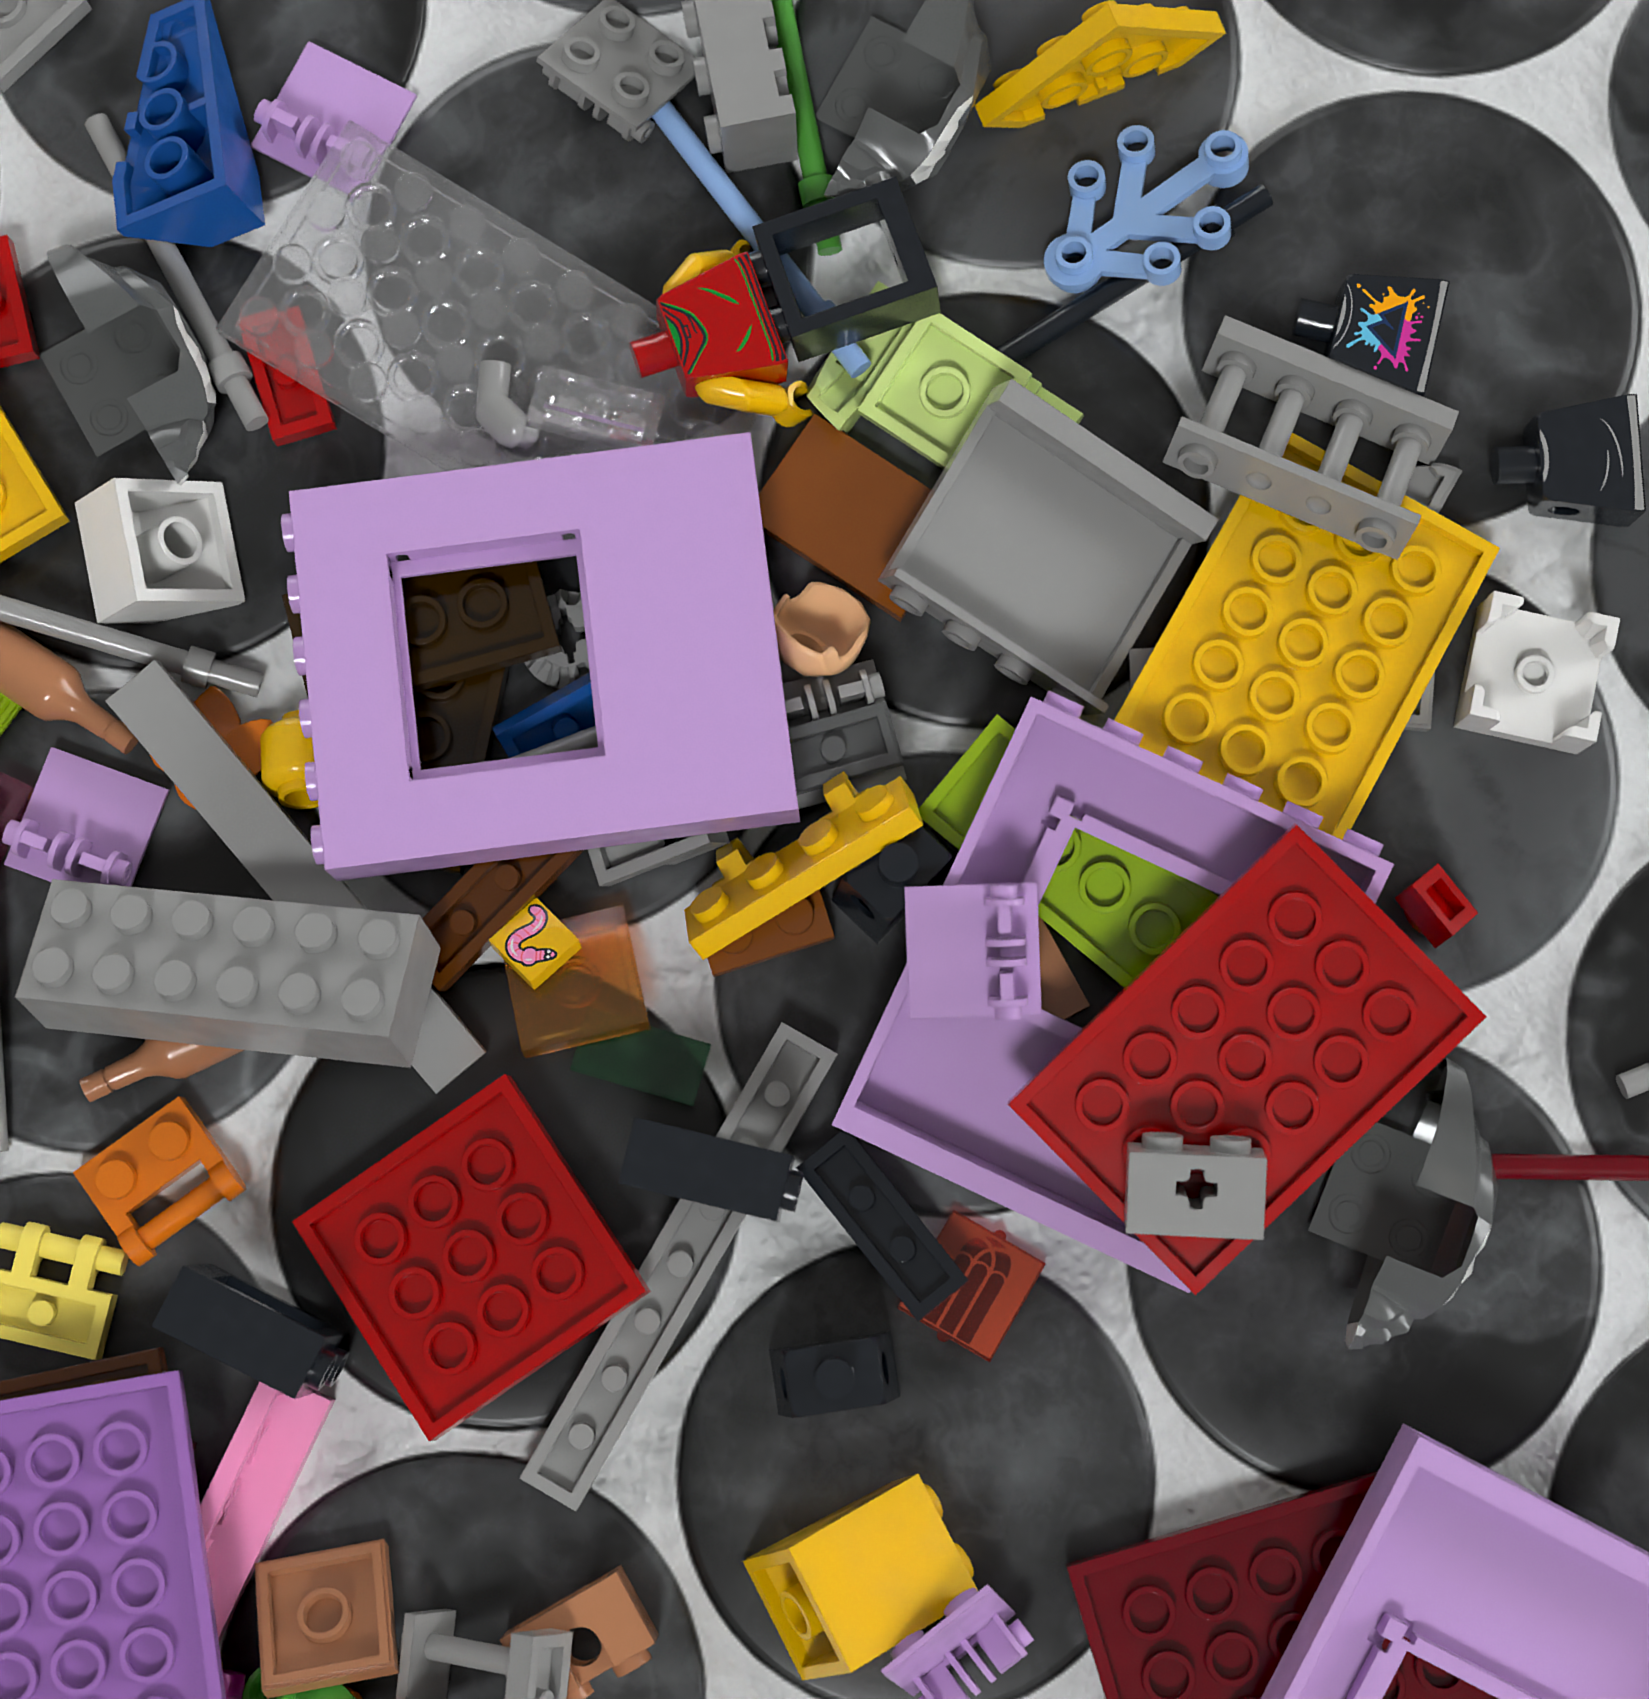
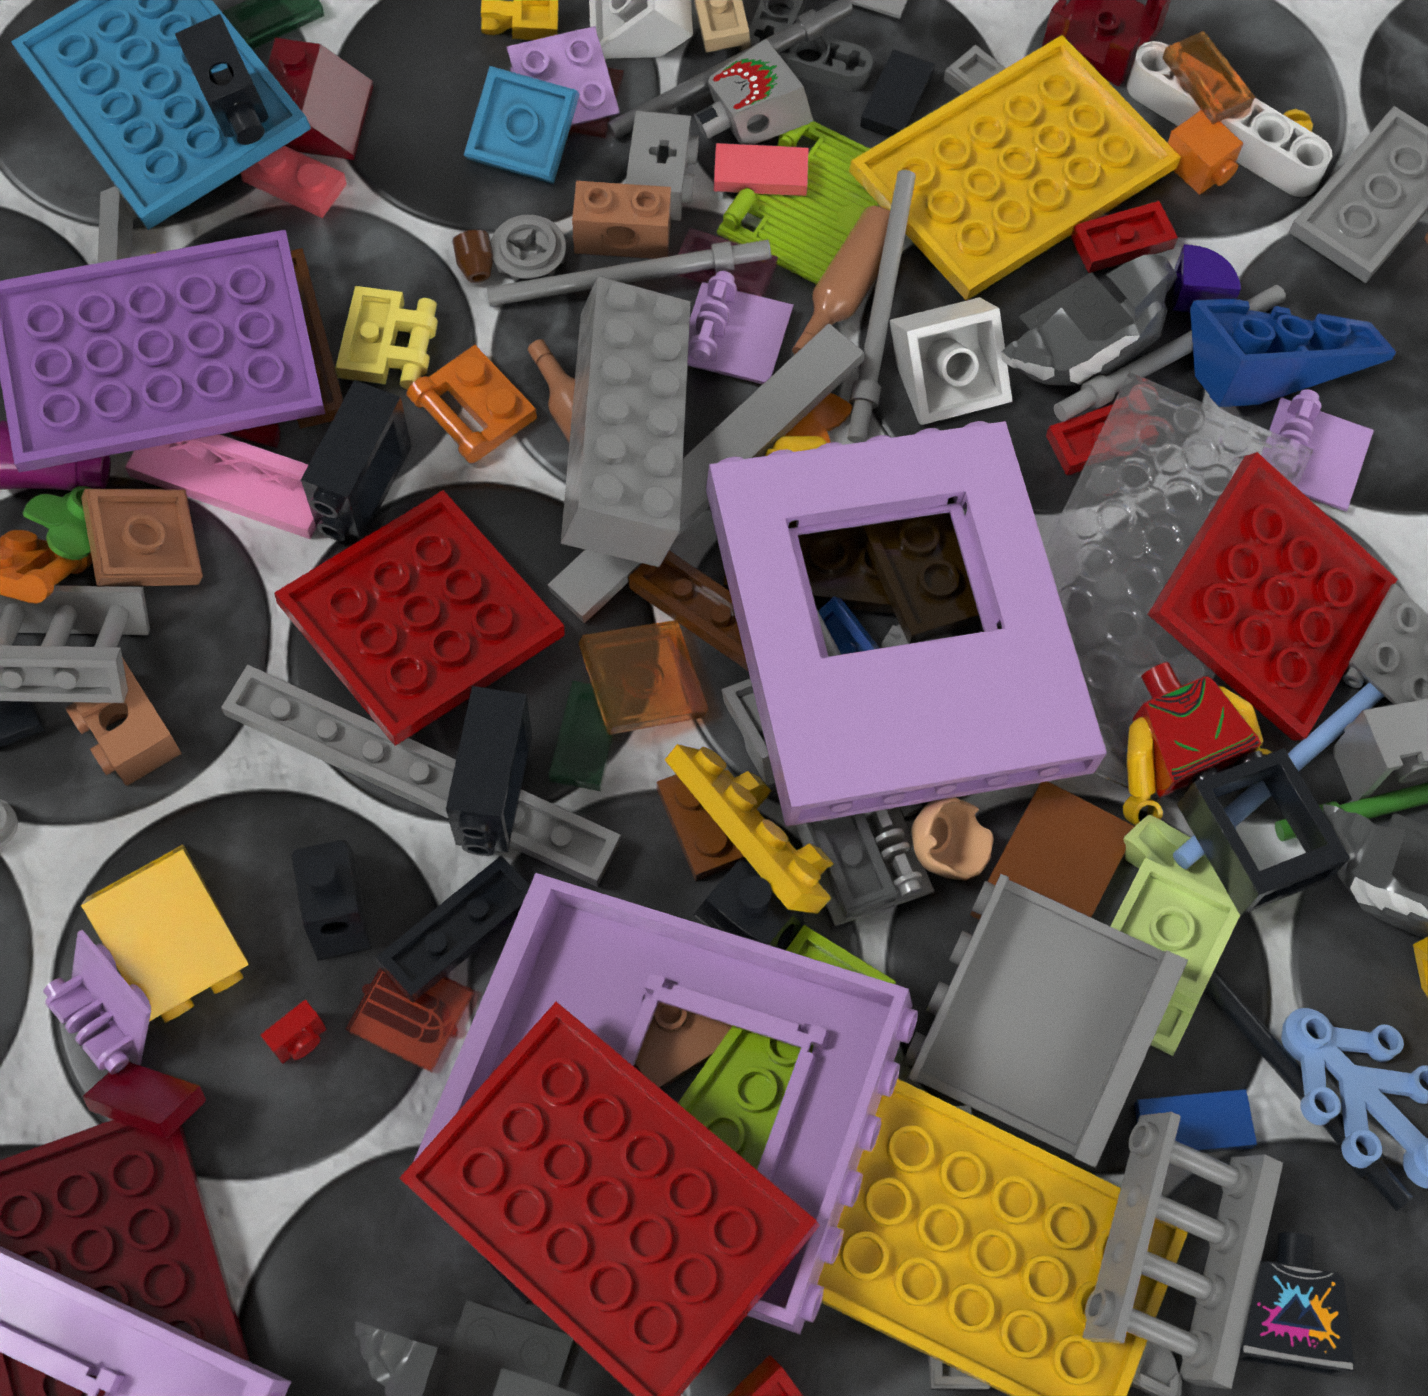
camera: 80 degrees right, 15 degrees down
light grey arm [475,360,540,449] -> none
yellow tile [489,897,582,990] -> none
clear plate [526,365,666,449] -> none
lavender hinge [904,882,1042,1020] -> none
light grey brick [1124,1132,1267,1240] -> none
none -> dark red tile [82,1062,206,1139]
none -> red plate [260,999,327,1064]
none -> blue tile [1134,1089,1257,1153]
none -> red plate [1147,452,1398,741]
none -> dark purple brick [1173,244,1241,312]

